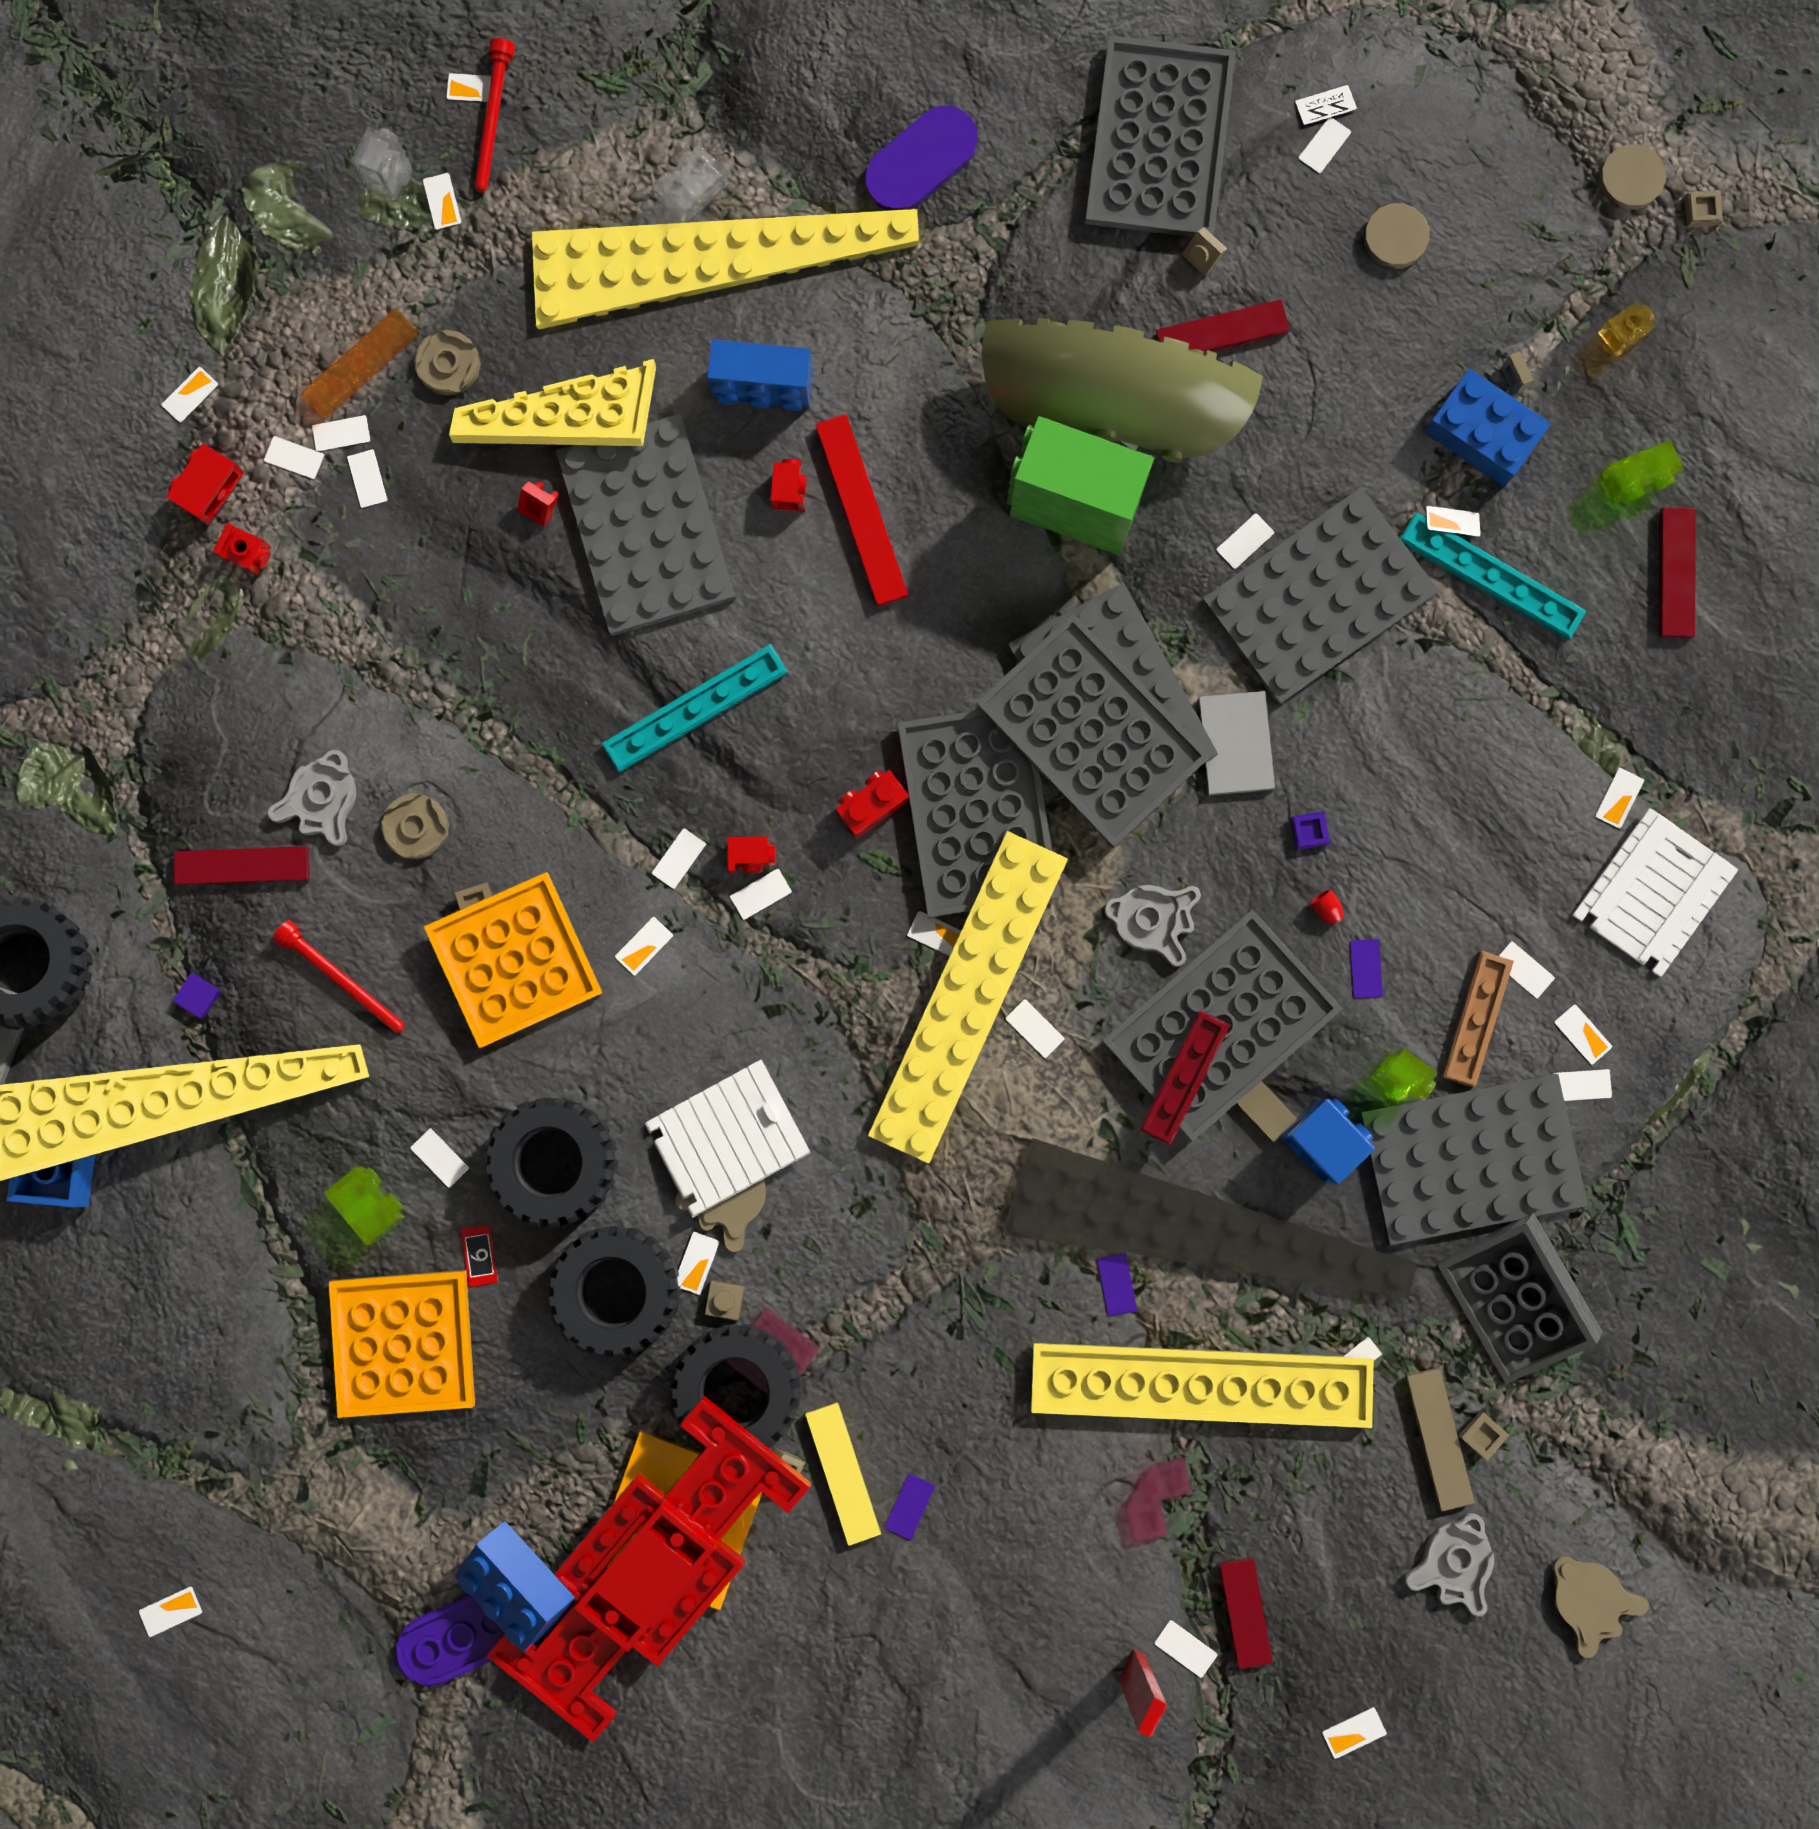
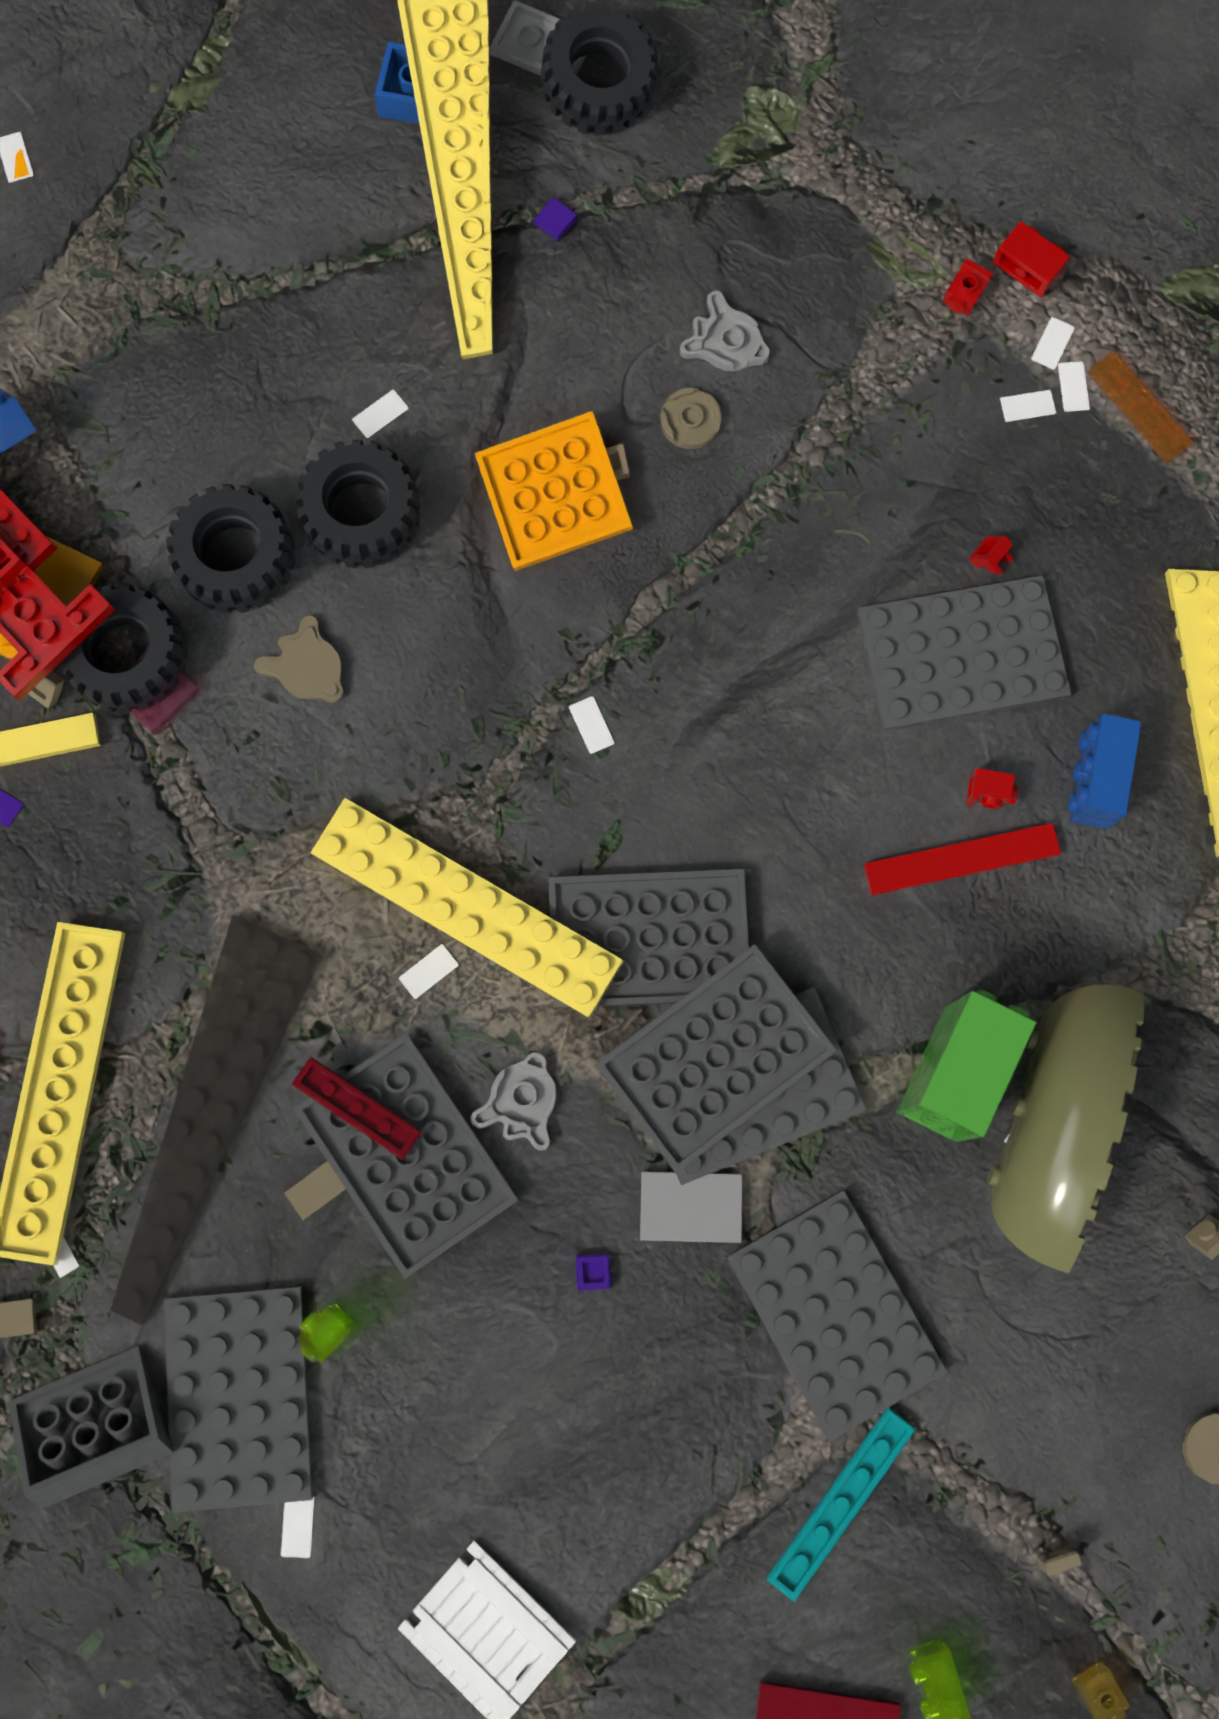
camera: 90 degrees right, 5 degrees down
white sticker [162,367,218,423] -> none
dark red tile [174,846,310,885] -> none
red piece [272,920,405,1033] -> none
clear neon green brick [324,1166,406,1245] -> none
light orange plate [329,1270,475,1418] -> none
dark tan tile [414,330,481,396] -> none
light yellow wing [449,359,656,446] -> none
sticker [461,1224,498,1287] -> none
teal tile [601,644,788,773] -> none
white sticker [615,917,673,975] -> none
white door [645,1060,811,1218] -> none
white sticker [652,829,706,889] -> none
white sticker [677,1232,719,1295] -> none
dark tan plate [705,1280,745,1320] -> none
red brick [728,836,776,874] -> none
red brick [836,769,909,840] -> none
white sticker [907,911,961,956] -> none
dark purple sticker [1097,1253,1137,1316] -> none
dark red tile [1155,299,1290,352] -> none
white sticker [1217,514,1274,569] -> none
blue piece [1280,1099,1375,1184] -> none
red hose [1309,889,1344,925] -> none
dark purple sticker [1350,939,1383,998] -> none
blue brick [1424,368,1551,487] -> none
white sticker [1426,506,1480,536] -> none
medium nougat tile [1441,951,1514,1088] -> none
white sticker [1499,942,1555,998] -> none
white sticker [1555,1005,1612,1065] -> none
white sticker [1596,768,1644,829] -> none

